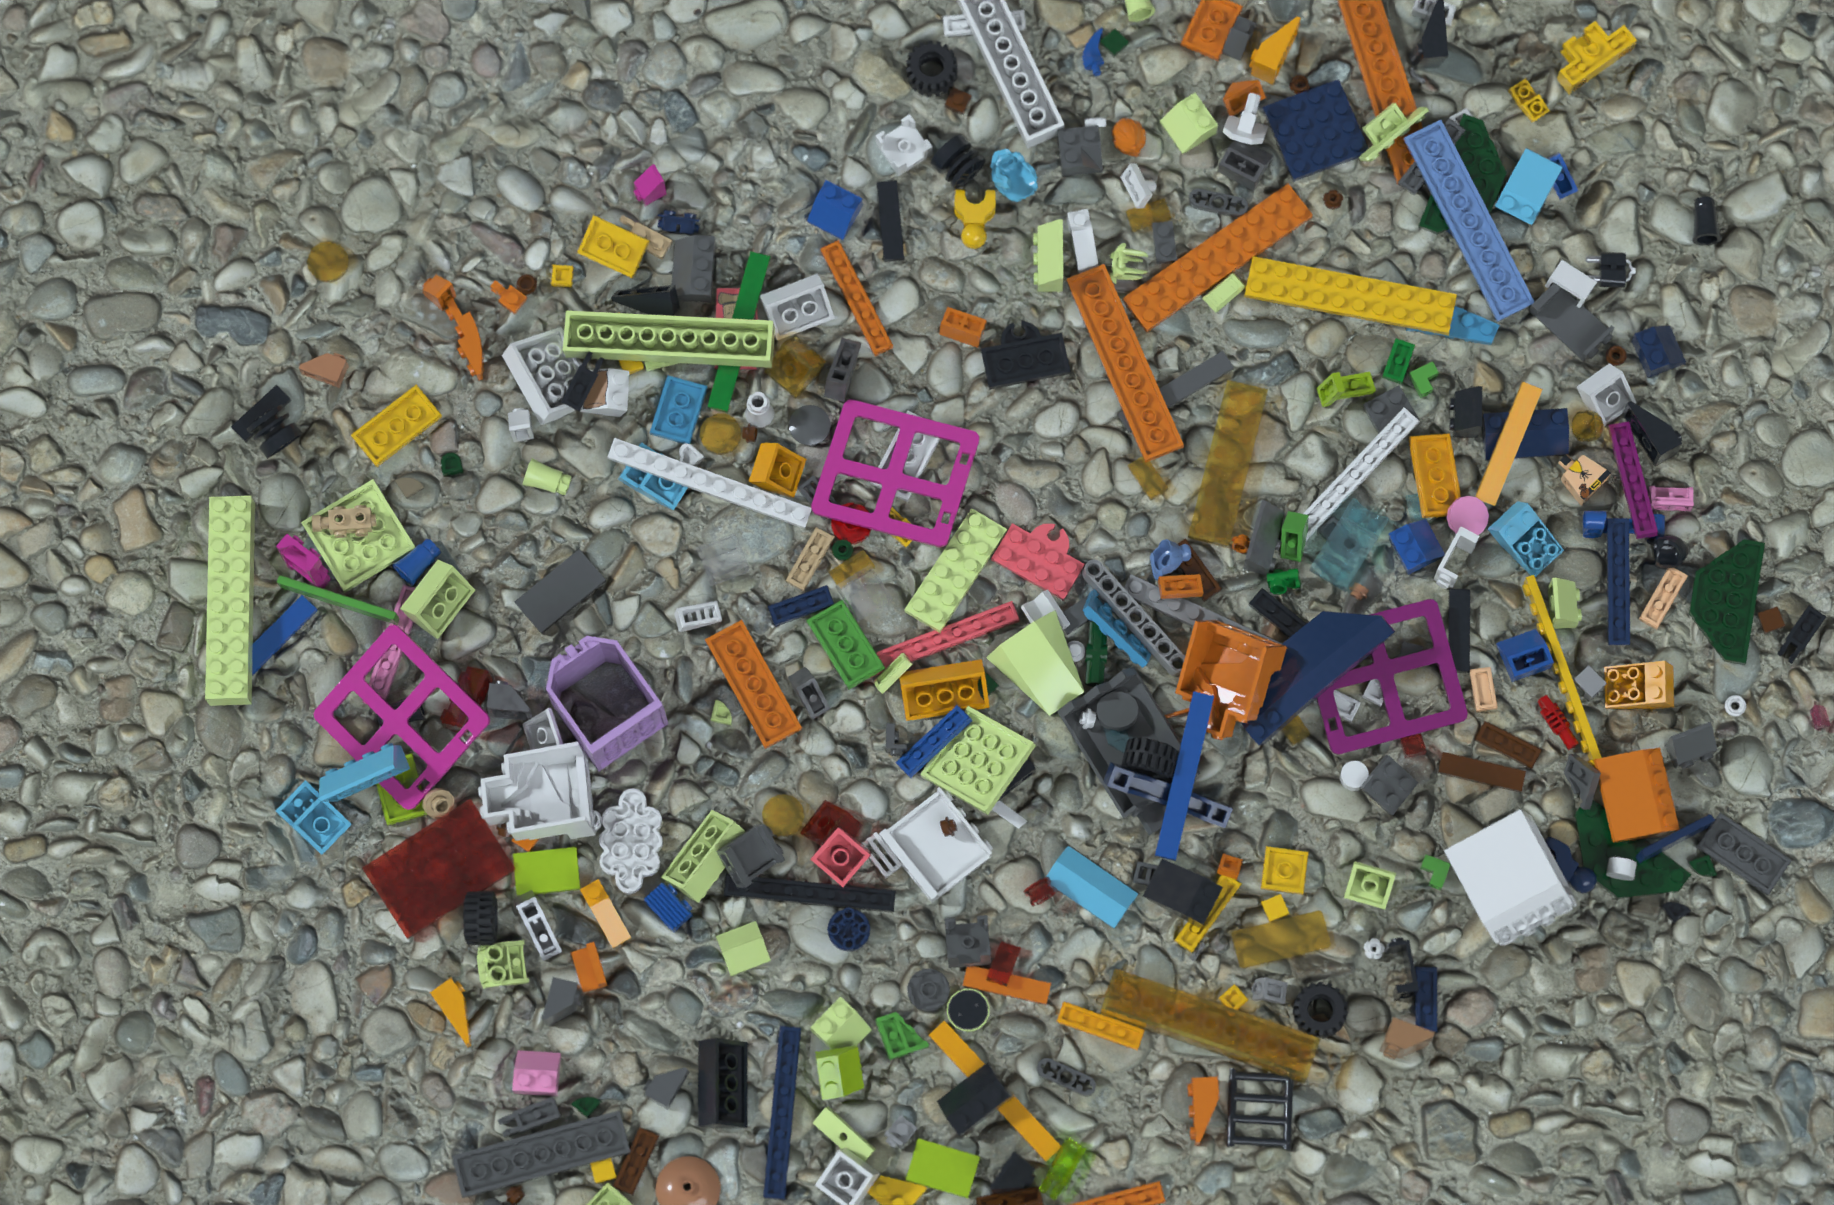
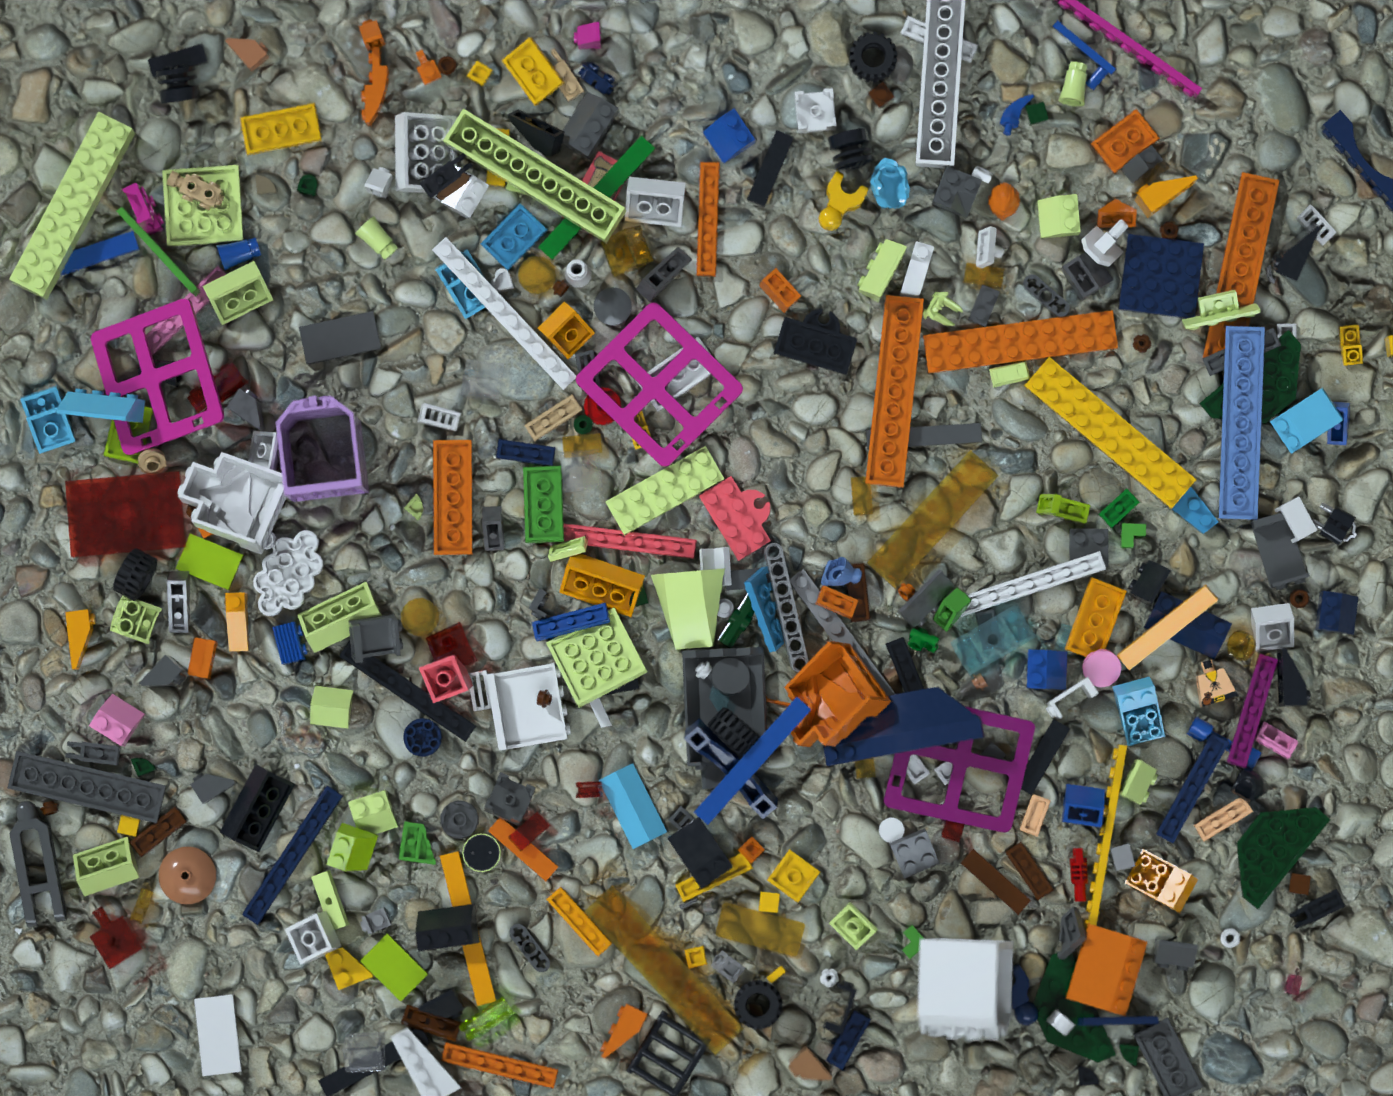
camera: 35 degrees right, 10 degrees up
none -> yellow tile [766,965,785,983]

